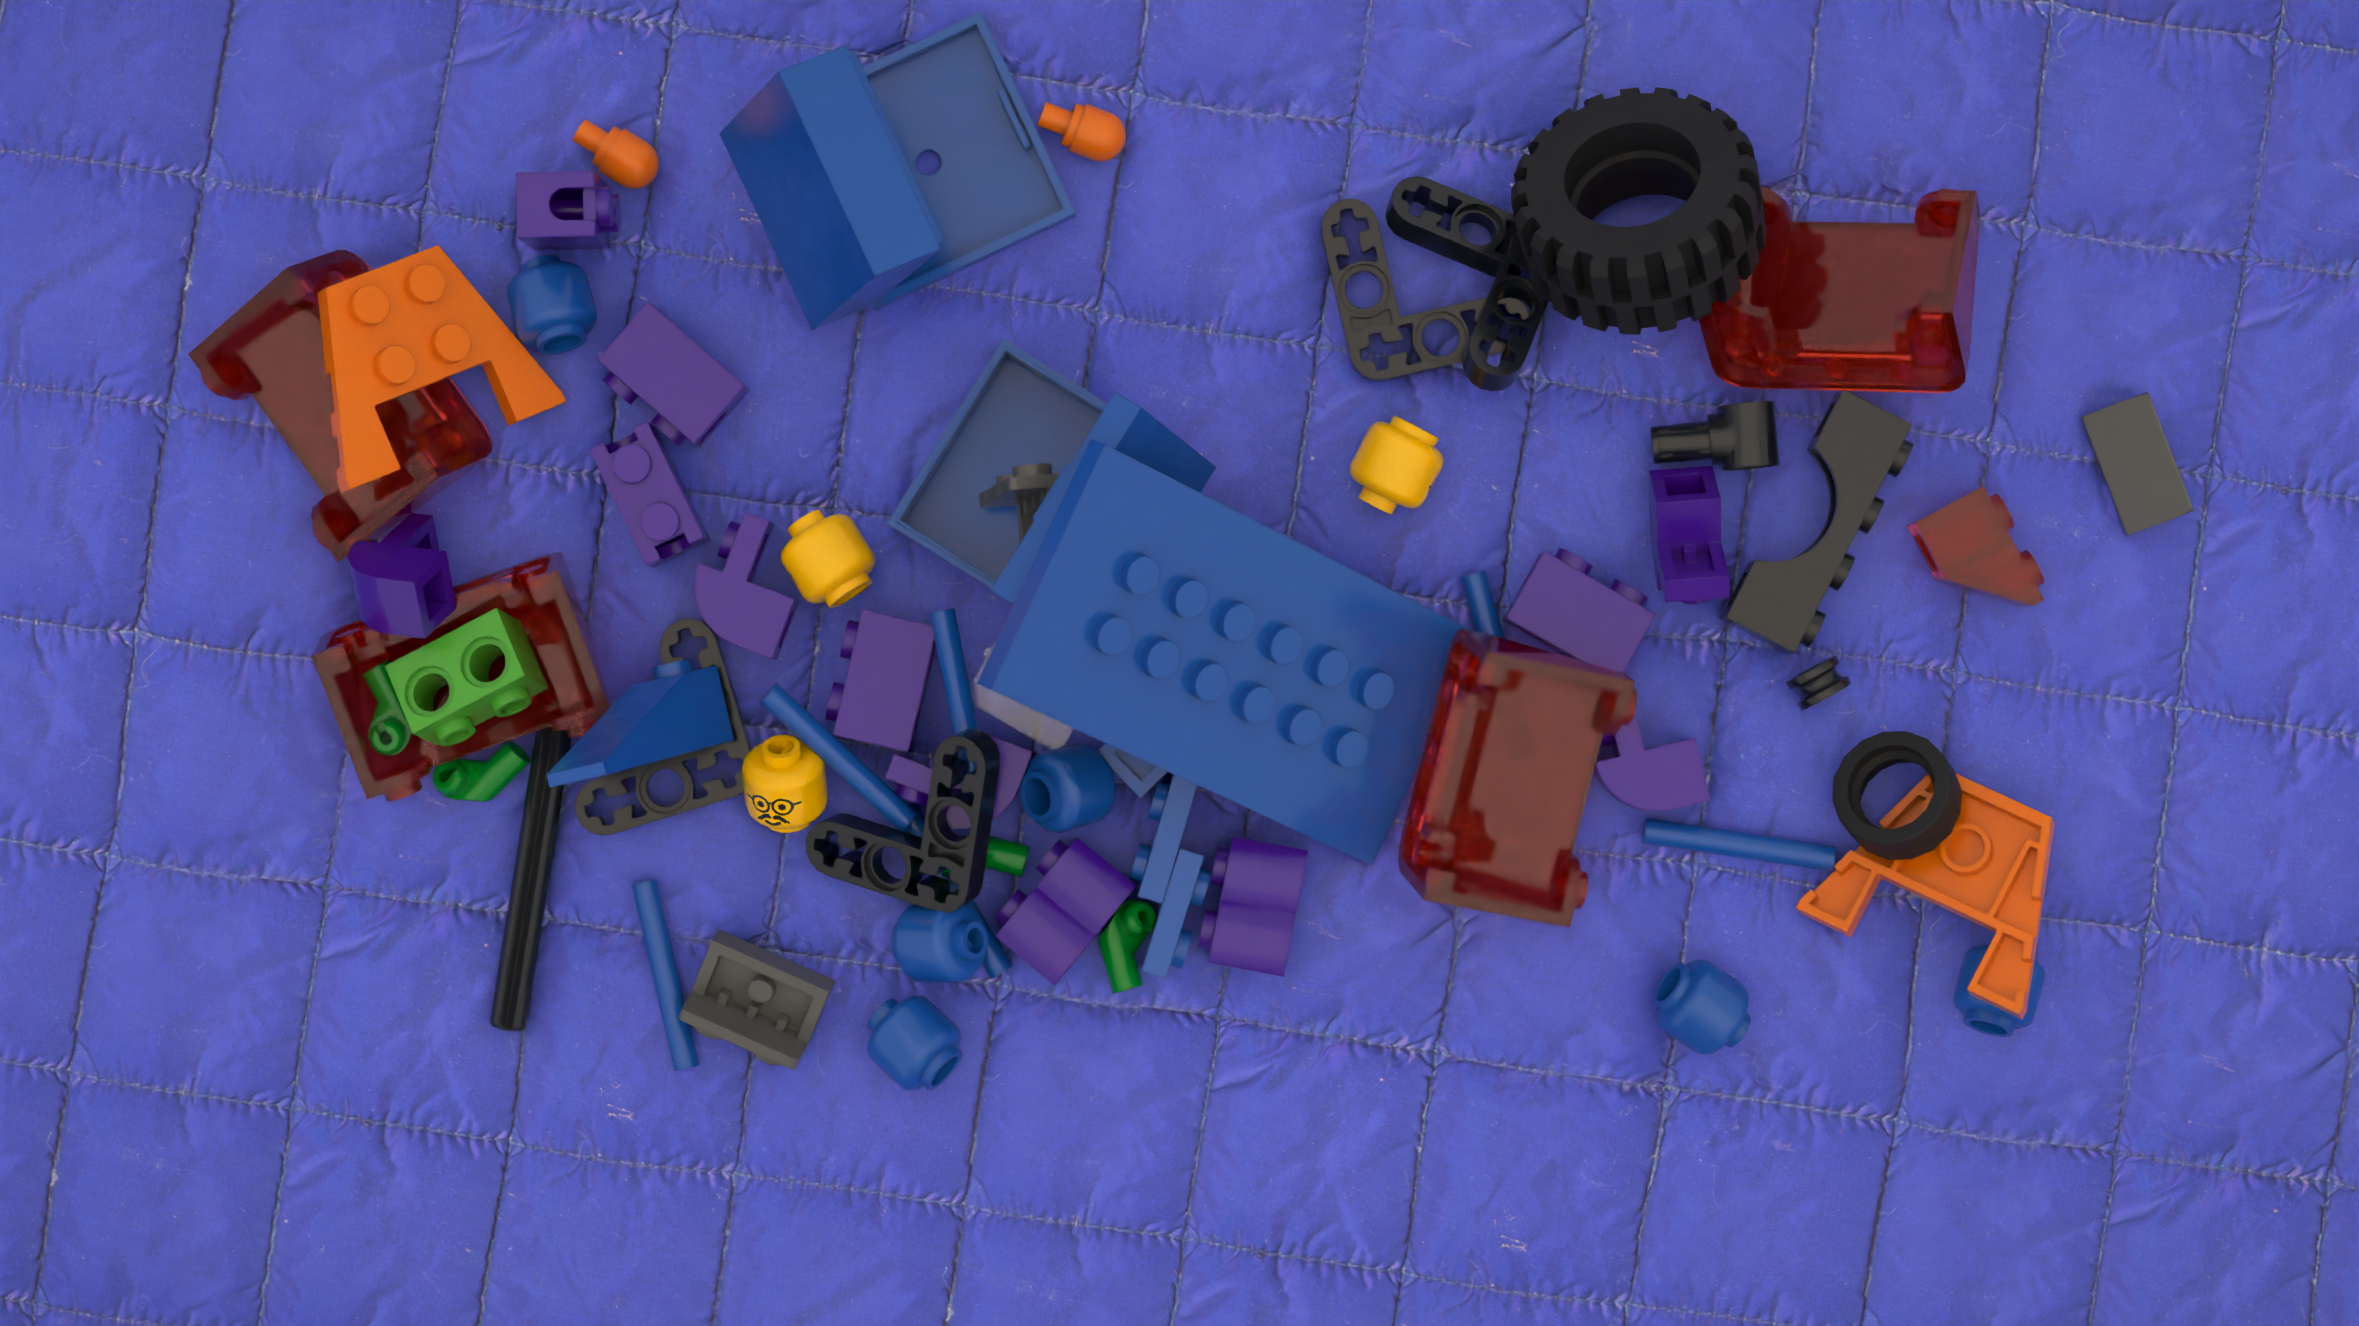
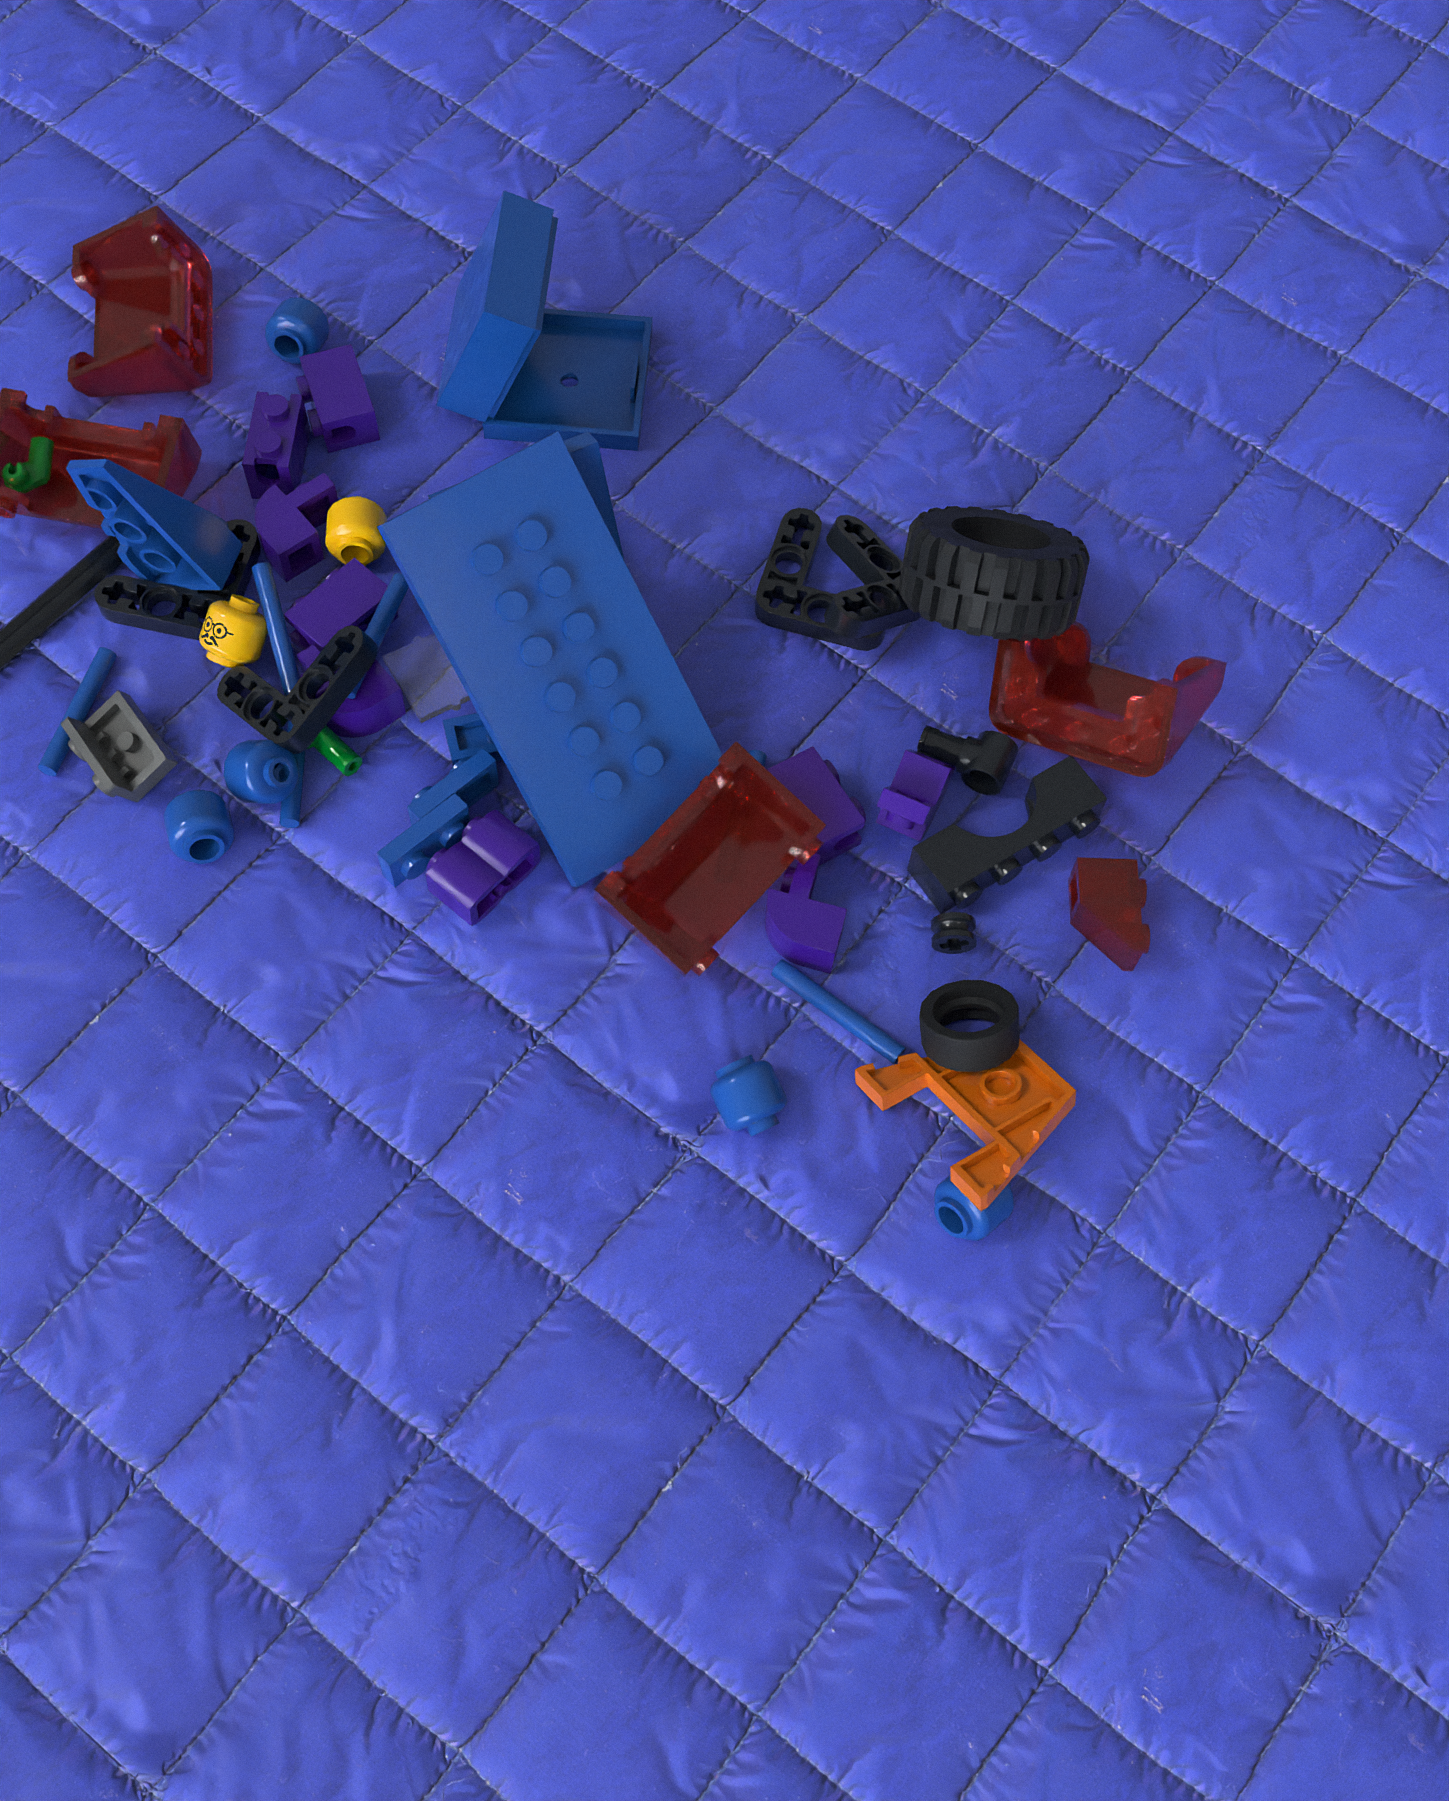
camera: 20 degrees right, 25 degrees down
orange wing [318,245,566,494] -> none
dark purple brick [348,513,457,639] -> none
bright green brick [385,608,548,746] -> none
green arm [432,740,530,802] -> none
dark purple brick [516,171,621,250] -> none
orange cylinder [572,119,659,189] -> none
dark purple brick [994,838,1137,985] -> none
blue head [1019,743,1115,833] -> none
orange cylinder [1037,102,1126,162] -> none
green arm [1098,900,1157,994] -> none
yellow head [1349,415,1444,515] -> none
dark grey slope [2080,392,2193,536] -> none

